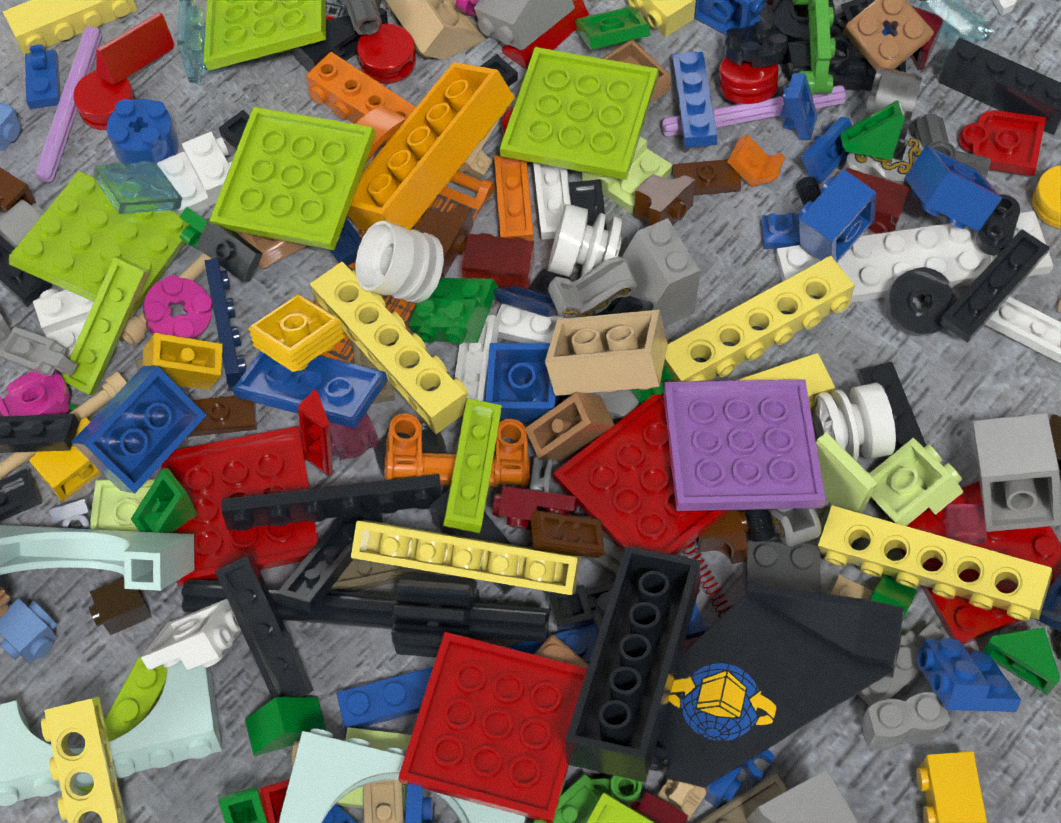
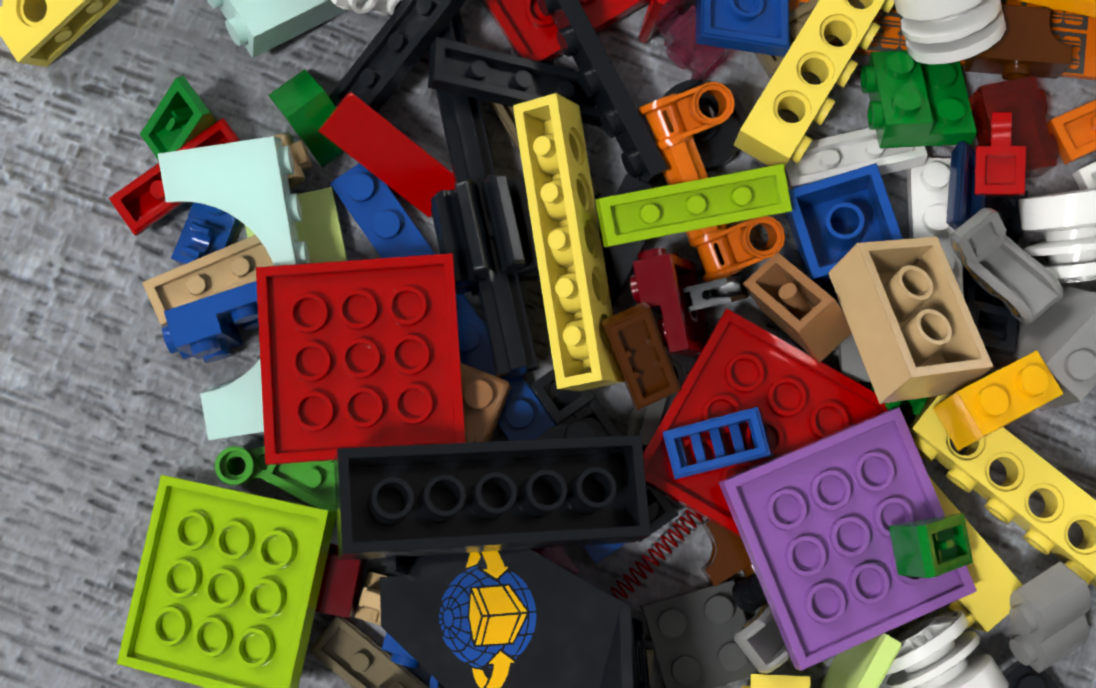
camera: 70 degrees right, 20 degrees up
none -> red slope [318,92,455,217]
none -> blue slope [663,407,773,480]
none -> green slope [889,513,973,578]
none -> yellow brick [933,350,1064,451]
none -> red plate [975,112,1026,196]
none -> light grey brick [1009,561,1091,673]

